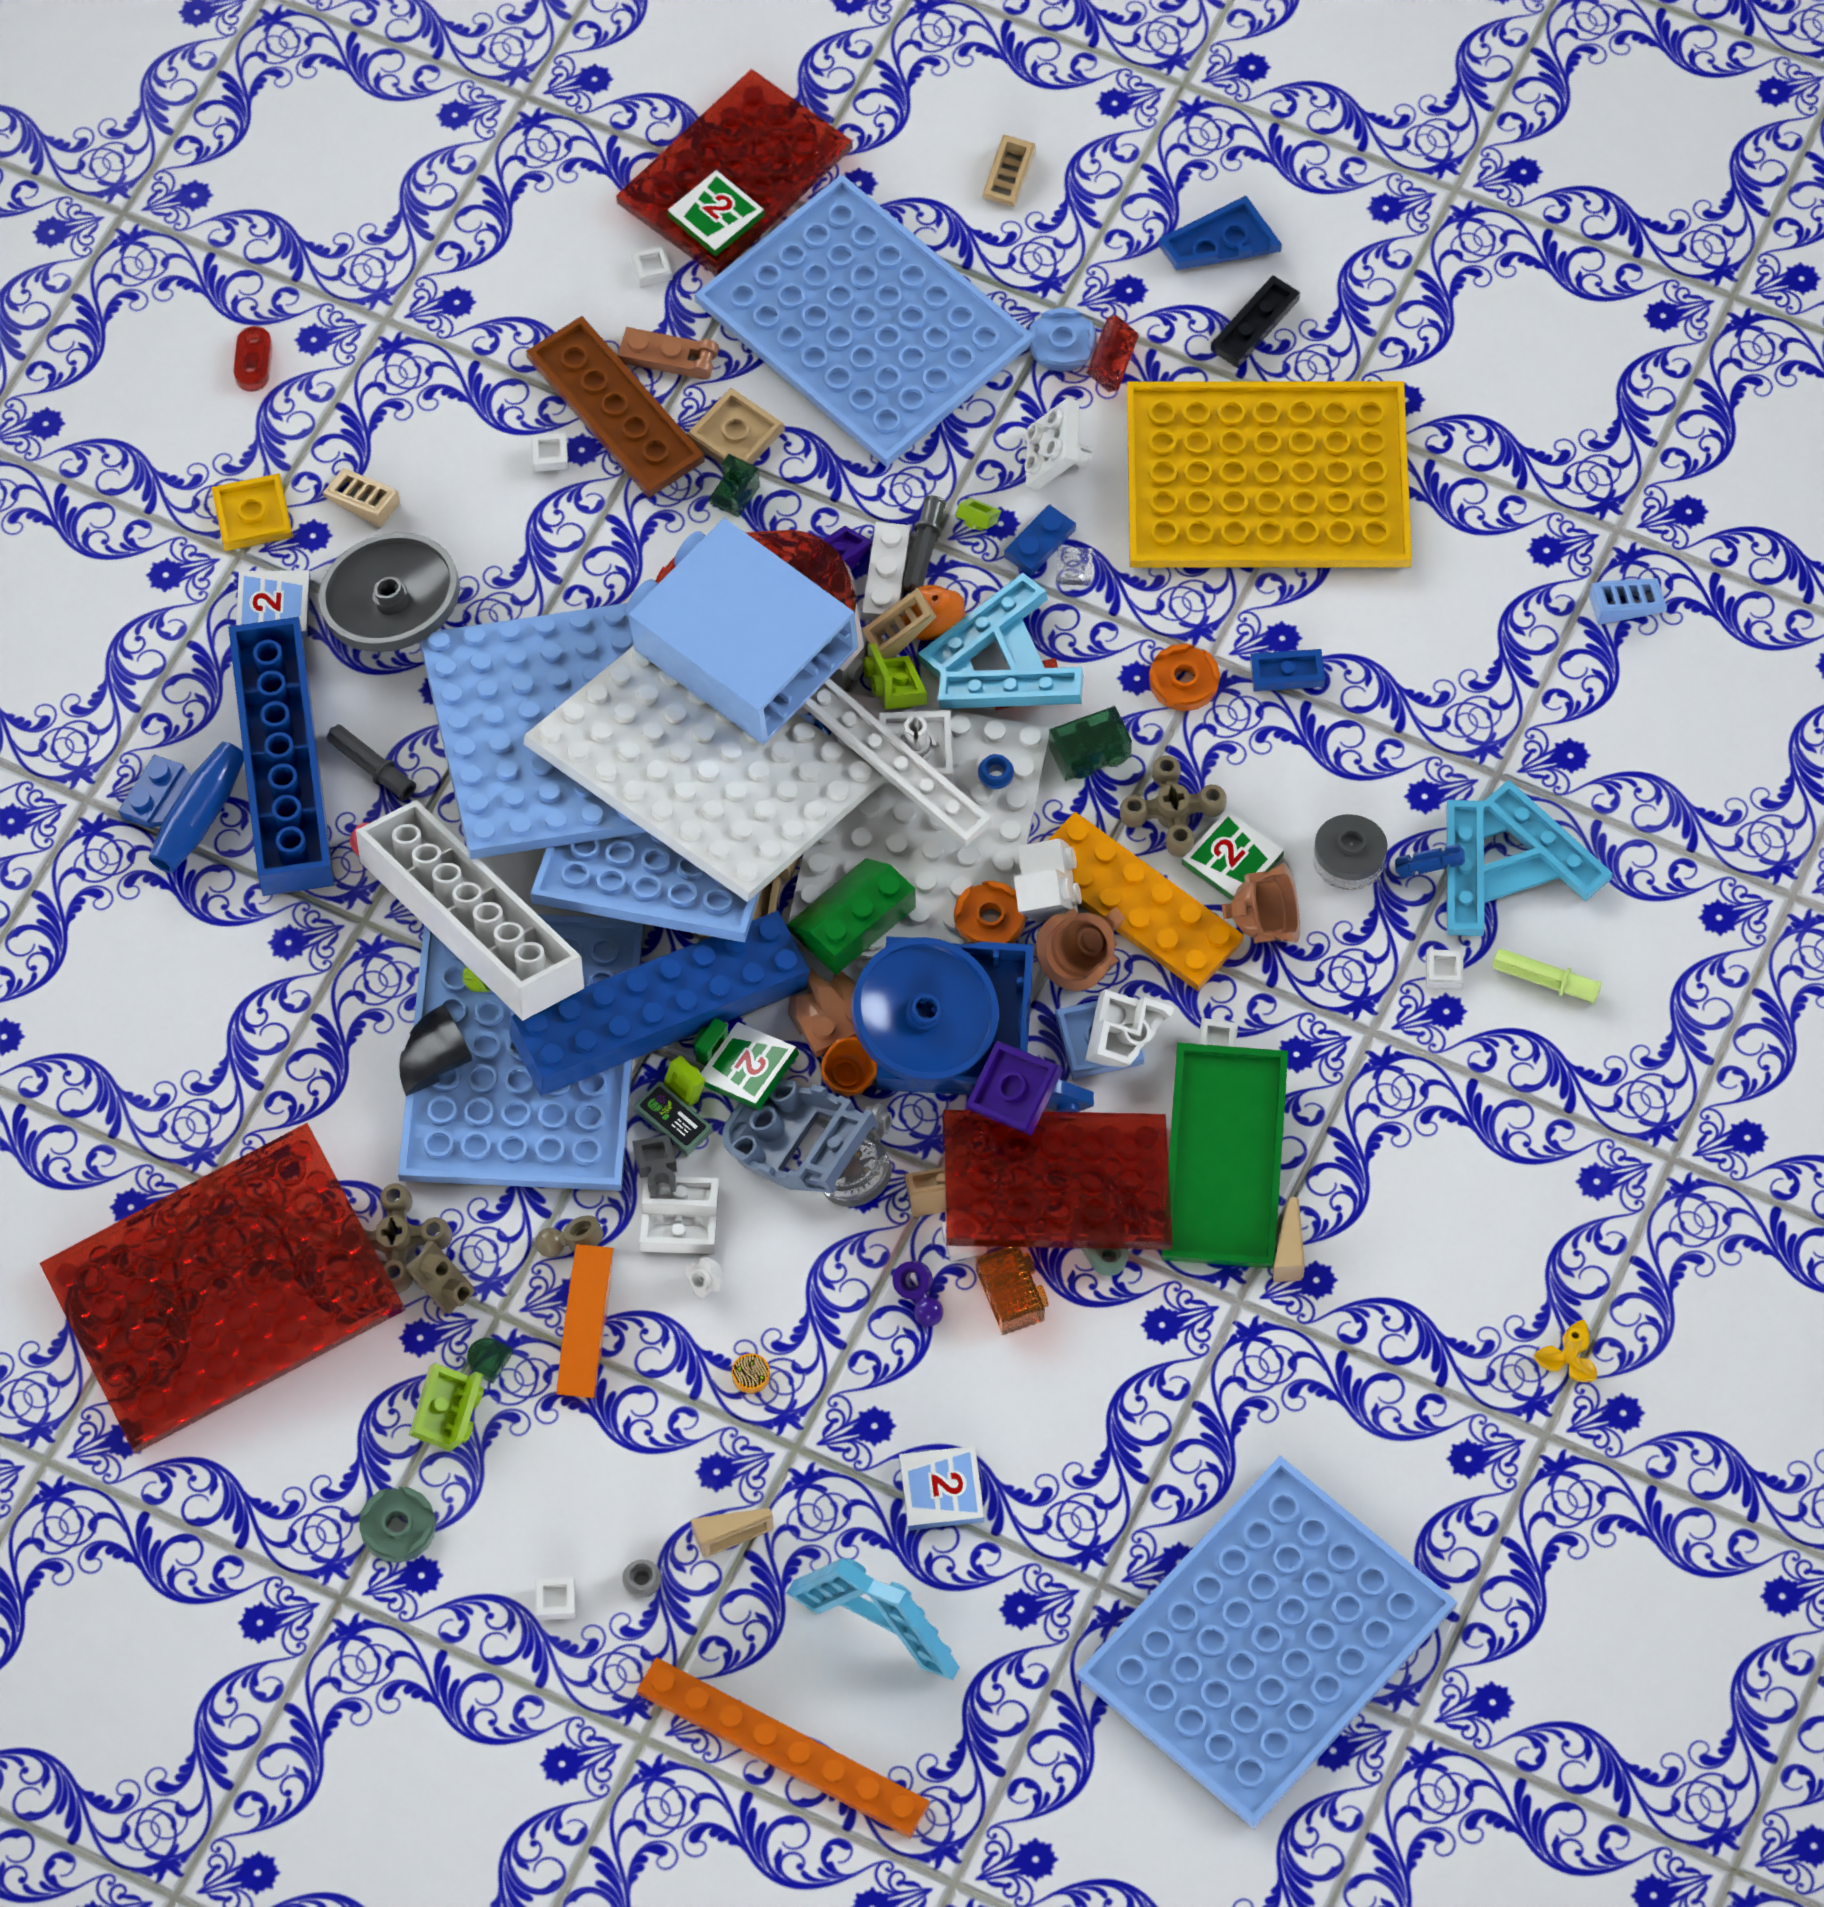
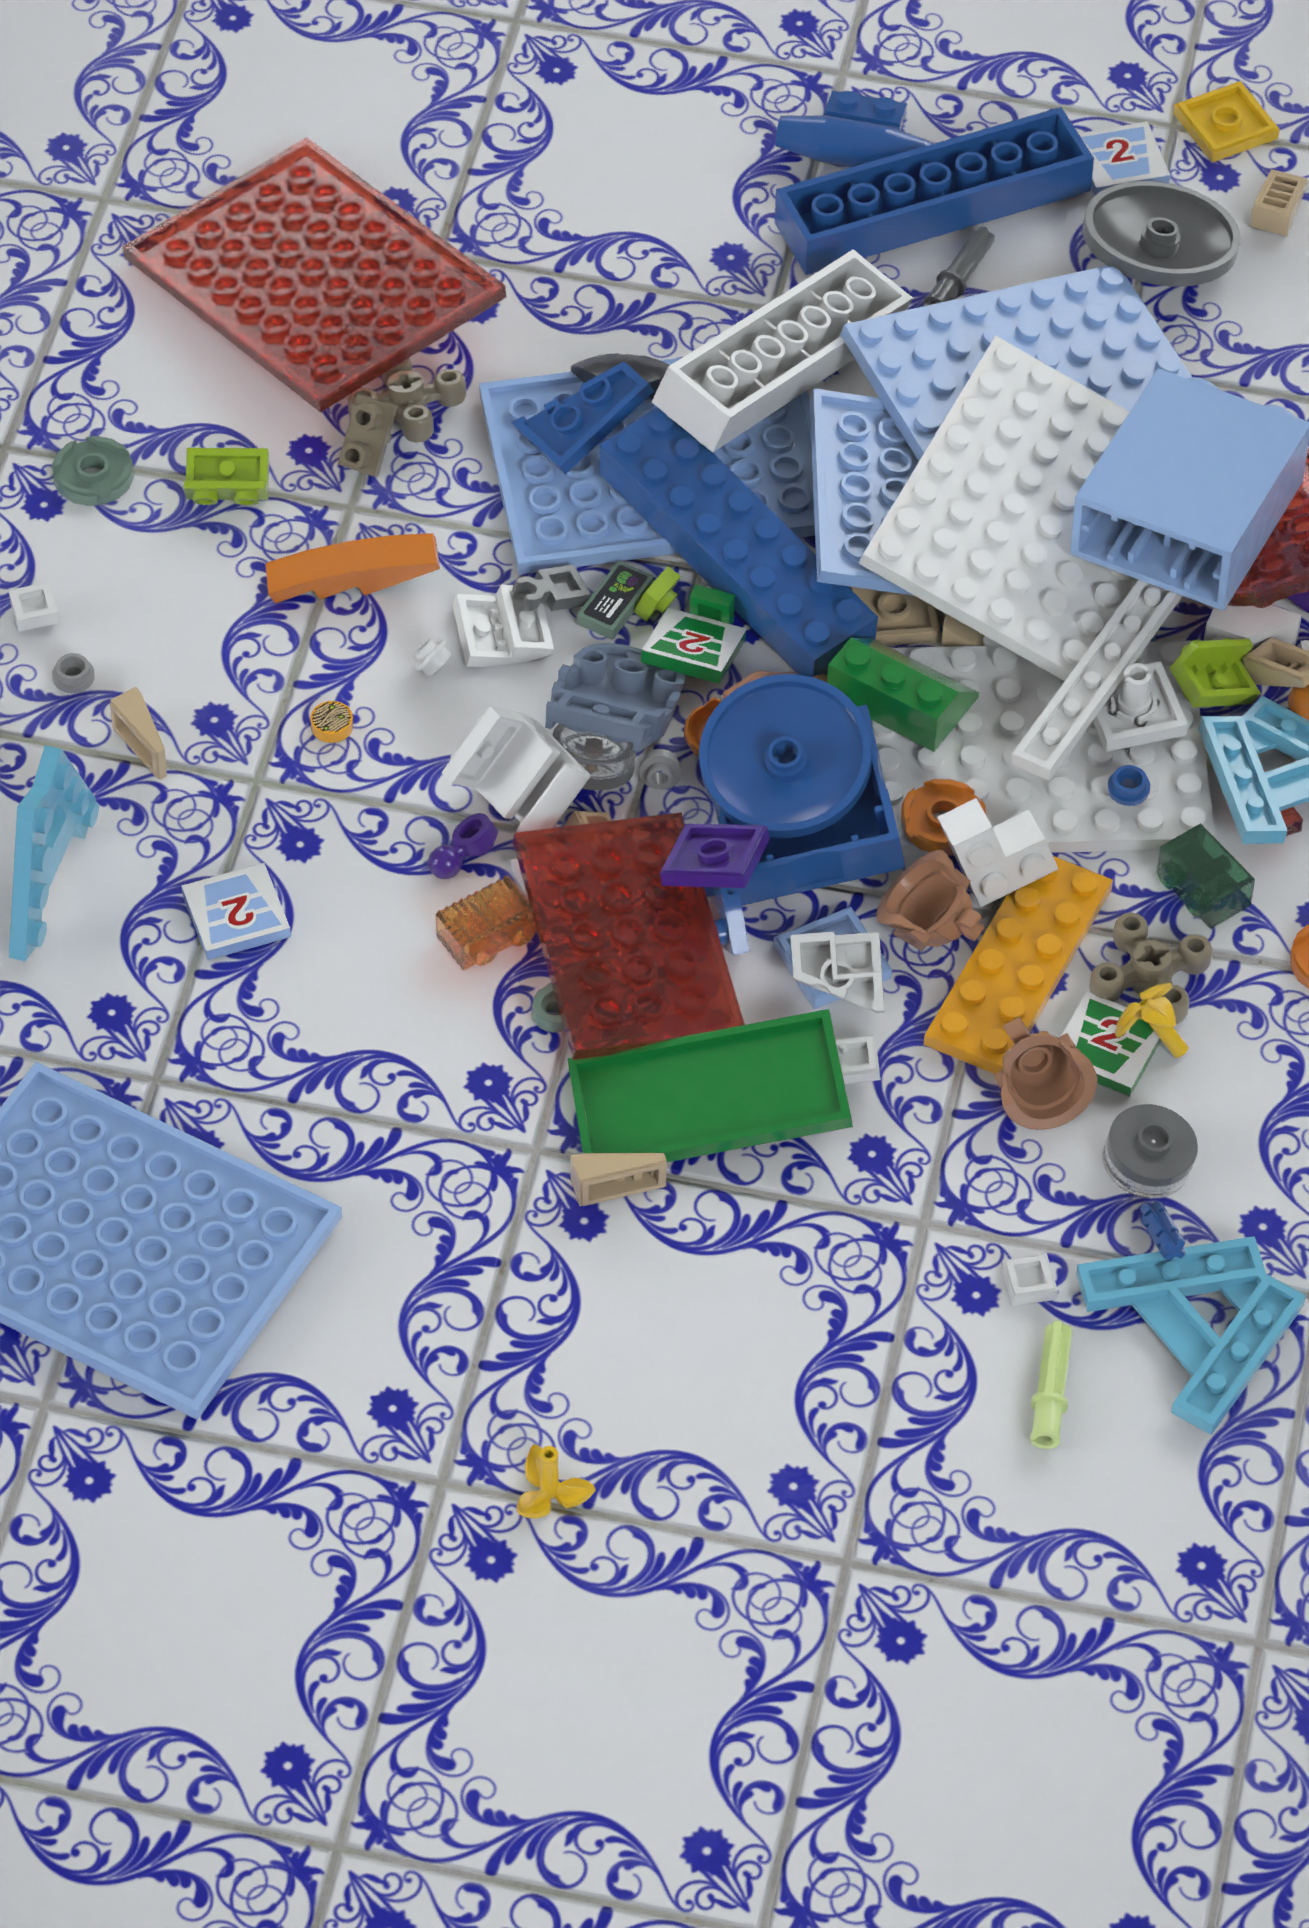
camera: 75 degrees right, 10 degrees down
clear green tile [467,1338,513,1384] -> none
dark tan plate [535,1215,603,1257] -> none
none -> white piece [442,706,590,844]
none -> blue wing [511,362,654,475]
none -> yellow plant [1115,983,1189,1058]

